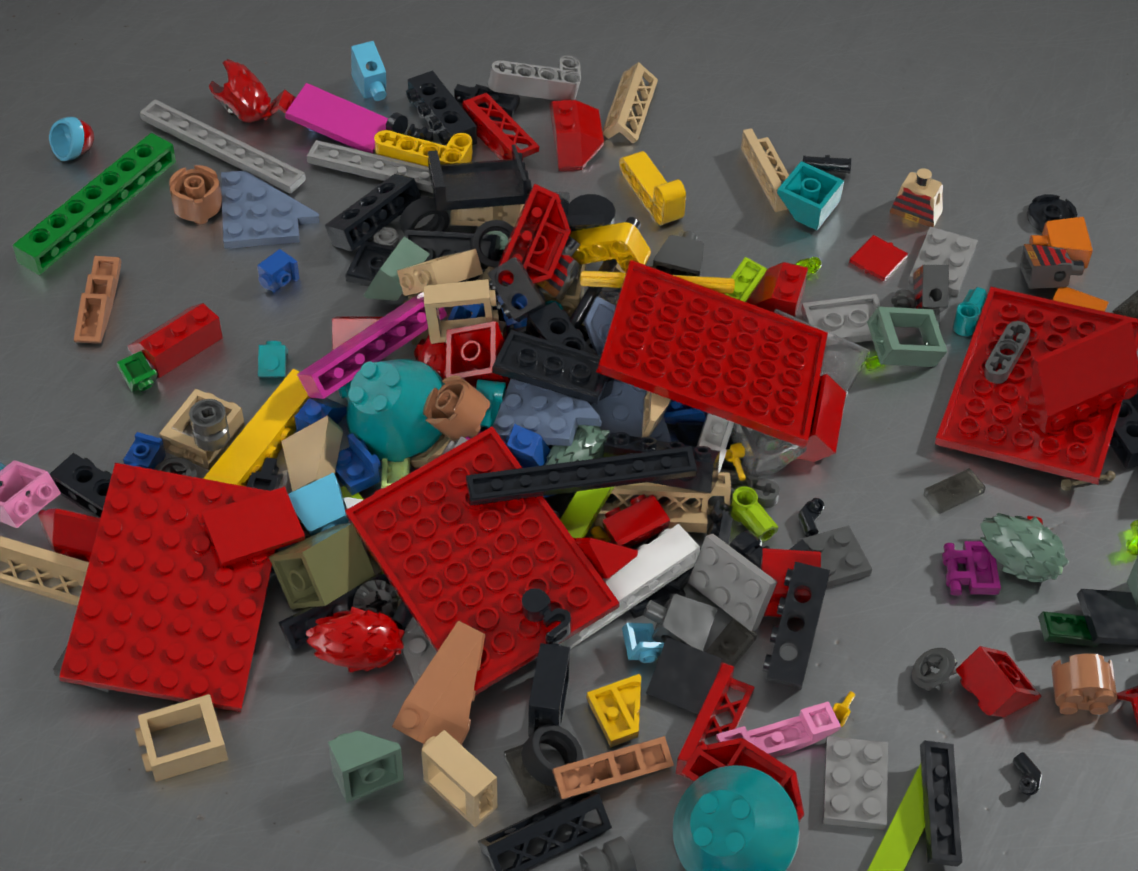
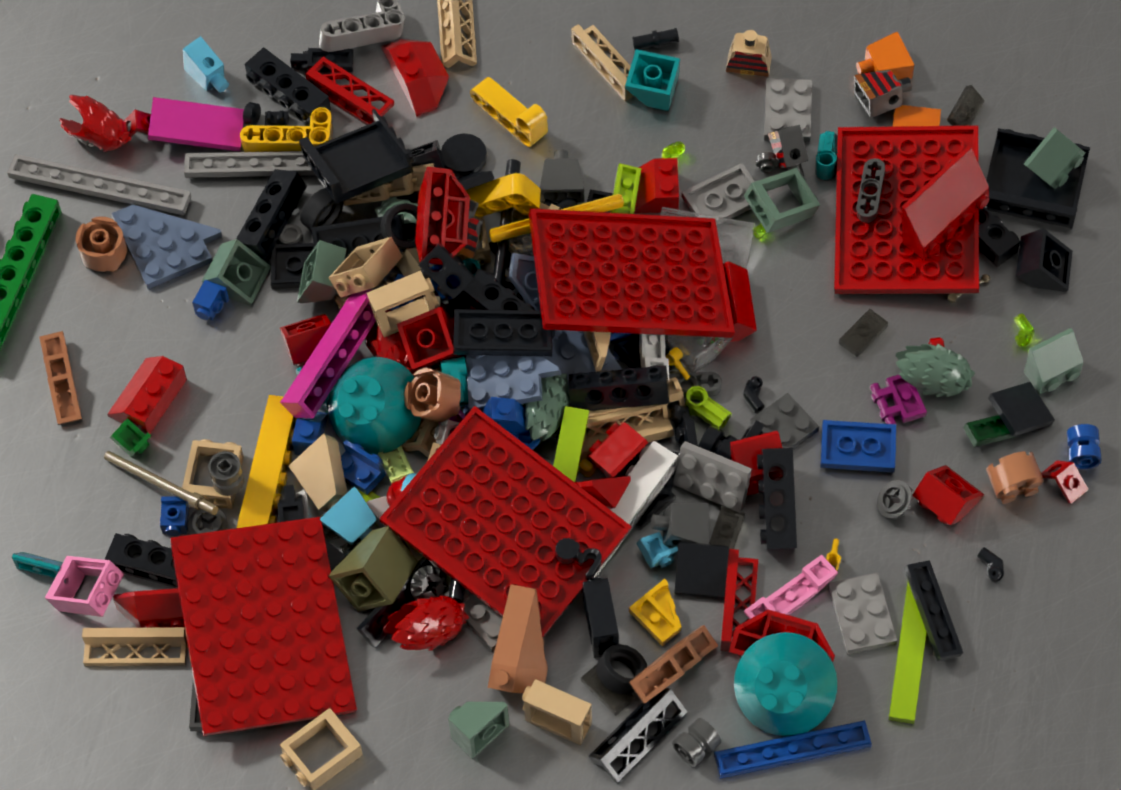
camera: 15 degrees left, 10 degrees up
red tile [202,486,305,567] -> none
teal bracket [258,341,288,378] -> none
black tile [466,446,697,506] -> none
red piece [849,235,908,281] -> none
black tile [1027,194,1078,232] -> none
none -> dark tan bar [104,451,219,515]
none -> sand green slope [201,239,271,305]
none -> blue plate [820,420,896,472]

